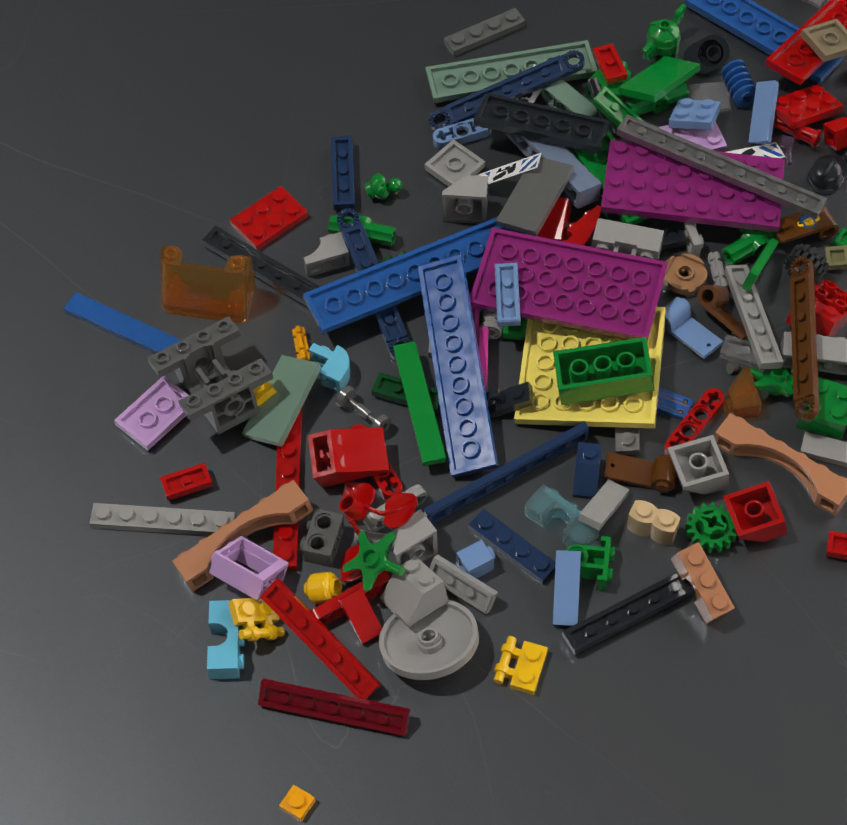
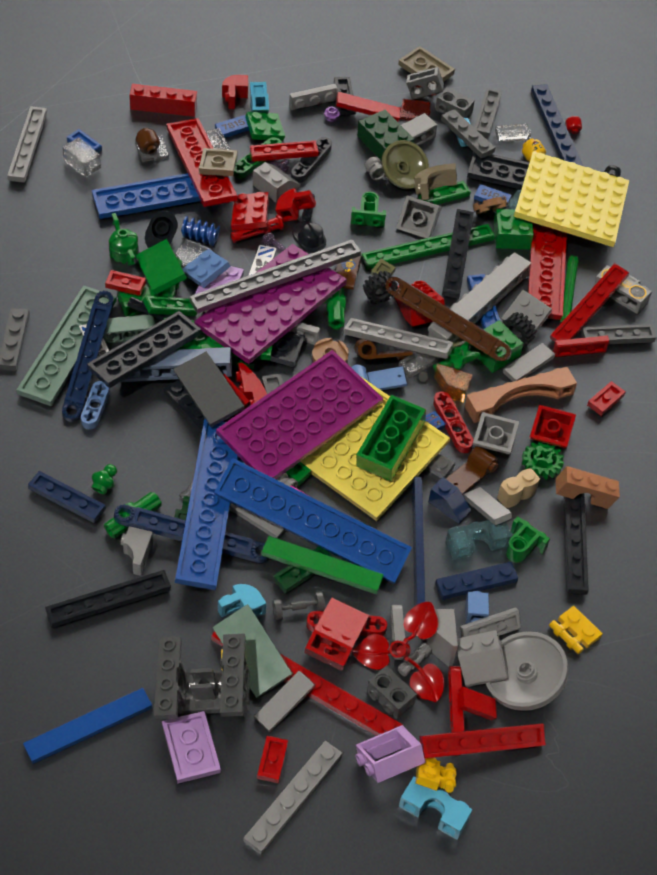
camera: 65 degrees left, 5 degrees down
clear orange windscreen [160,245,256,323] -> none
nougat arch [172,480,314,592] -> none
red plate [230,186,308,250] -> none
dark red plate [258,678,410,736] -> none
light orange plate [279,784,316,822] -> none
light orange axle [292,325,311,361] -> none
yellow head [304,572,342,605] -> none
green animal [343,531,405,592] -> none
light grey plate [425,139,485,187] -> none
light grey slope [442,175,488,224] -> none
white sticker [477,153,541,184] -> none
black hinge [486,381,534,418] -> none
medium blue tile [495,263,521,326] -> none
medium blue tile [553,550,581,626] -> none
light grey piece [592,218,664,260] -> none
light grey axle [708,251,728,288] -> none
green tile [742,238,779,292] -> none
medium blue tile [748,80,779,145] -> none
none -> light grey tile [254,671,315,732]

